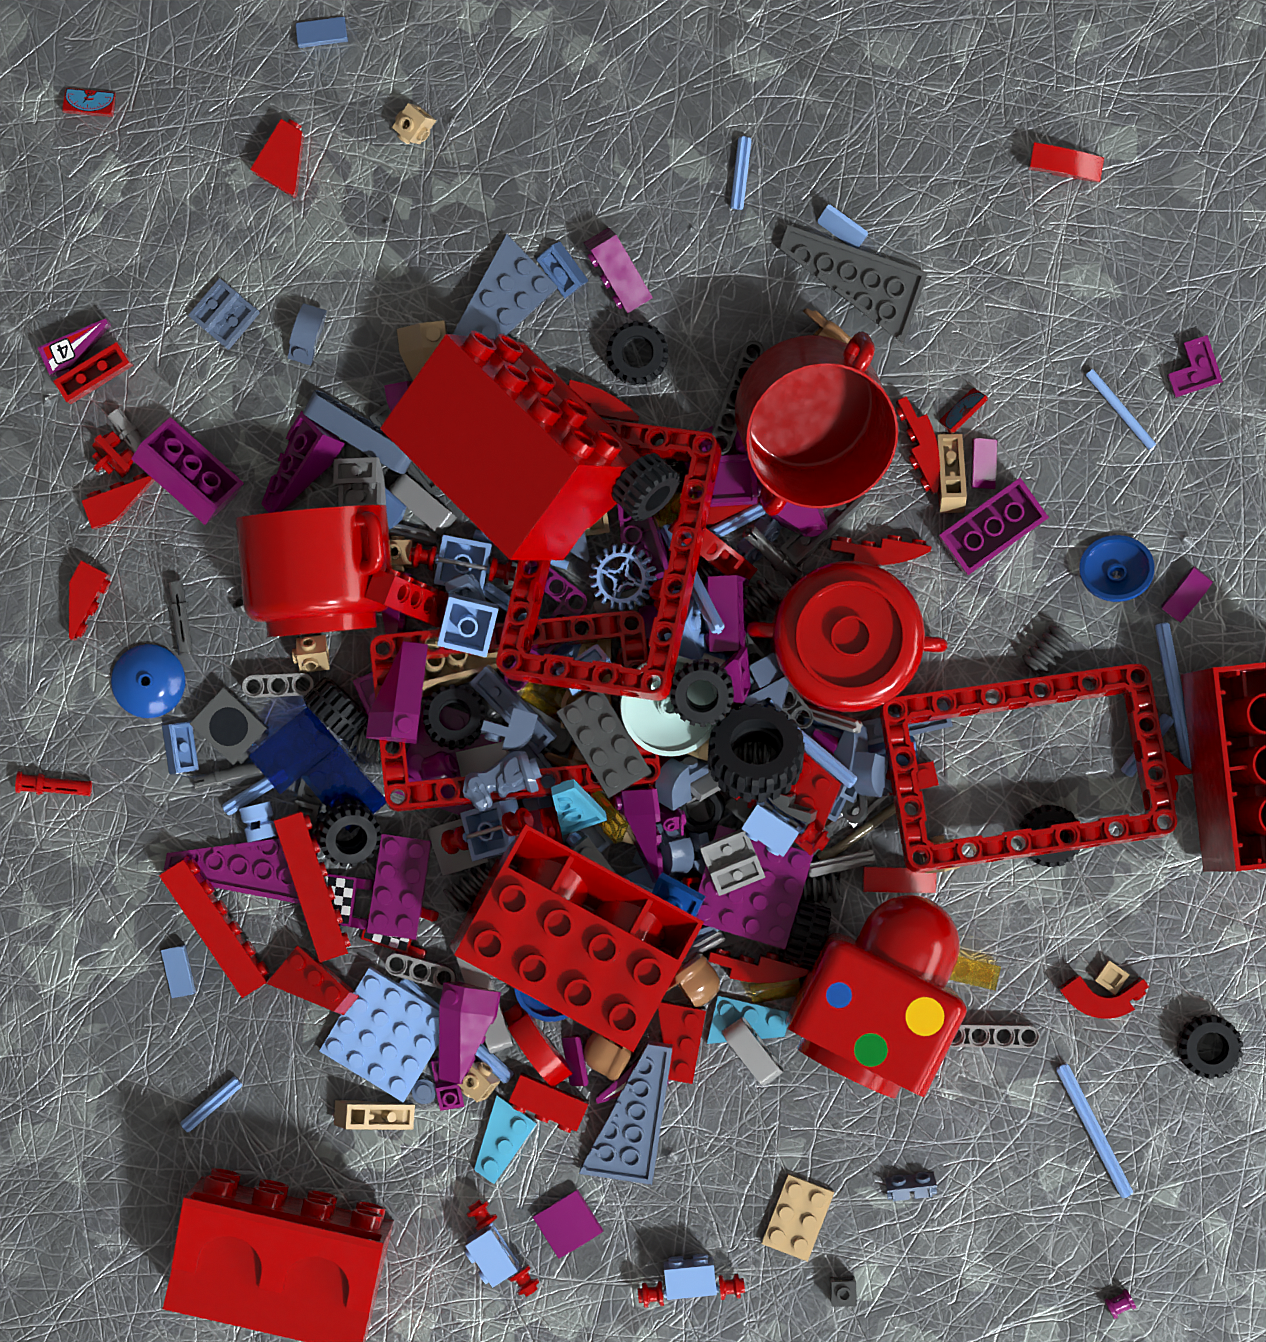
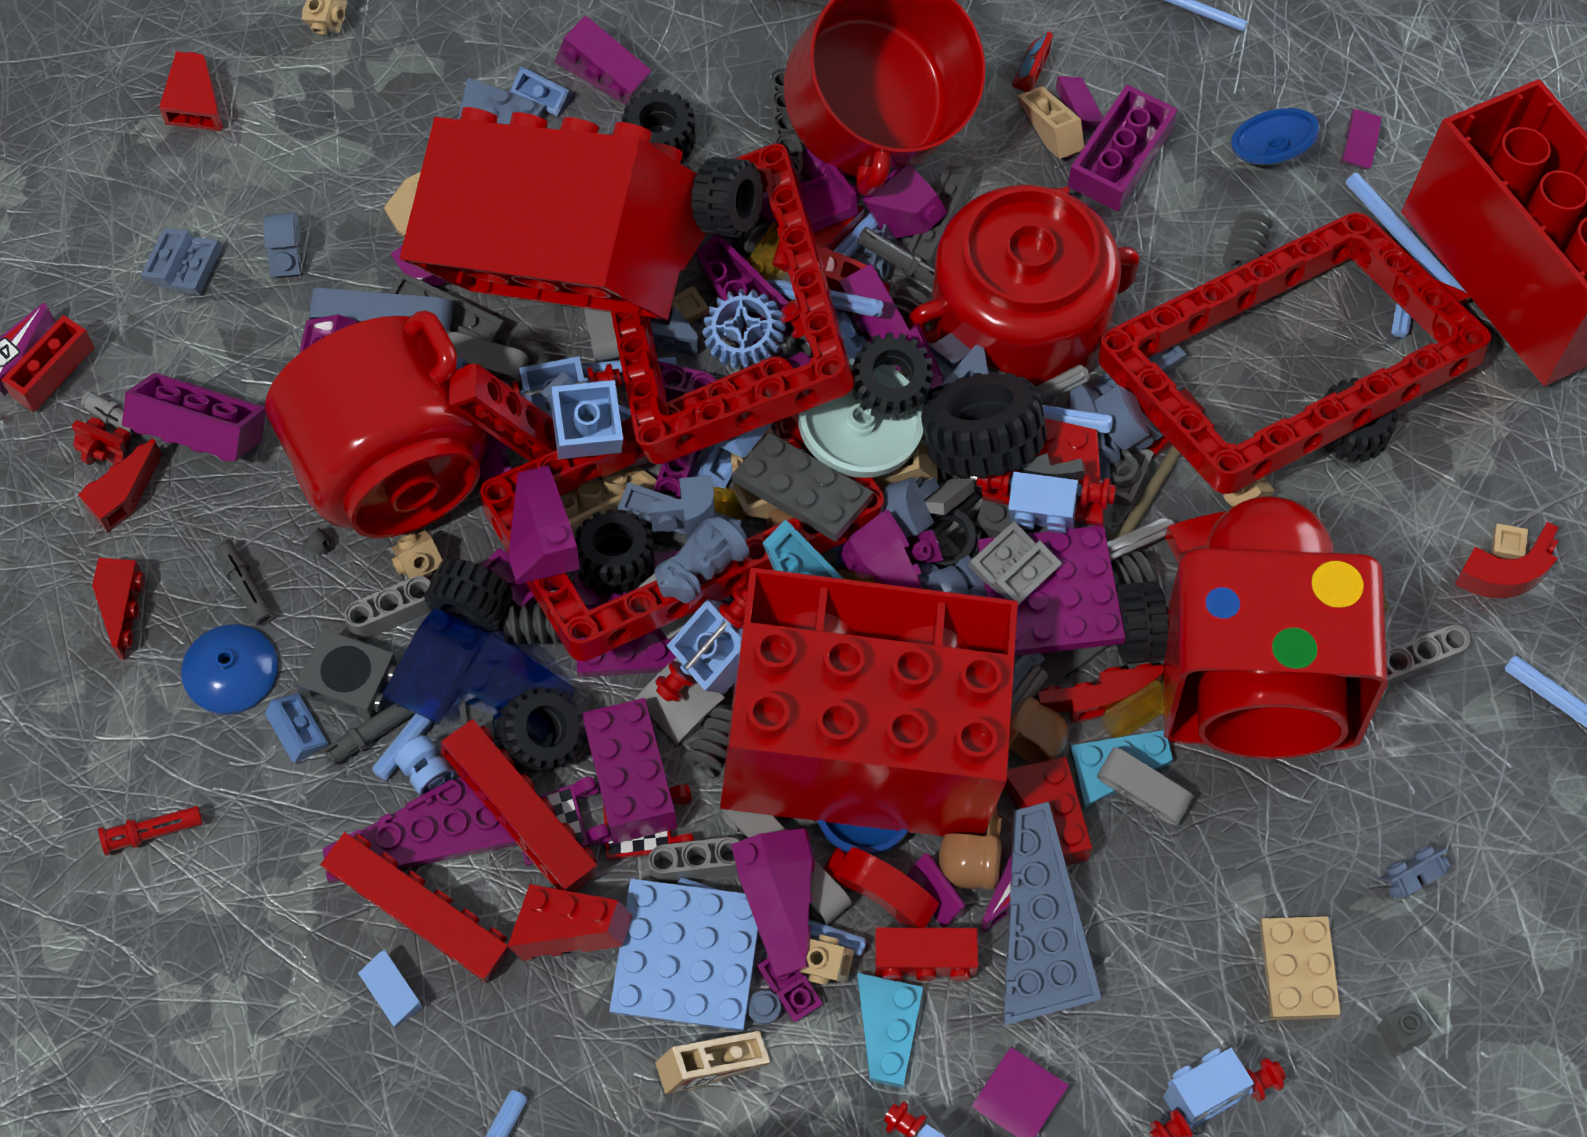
camera: 25 degrees left, 25 degrees down
red slope [895,396,940,495] -> none

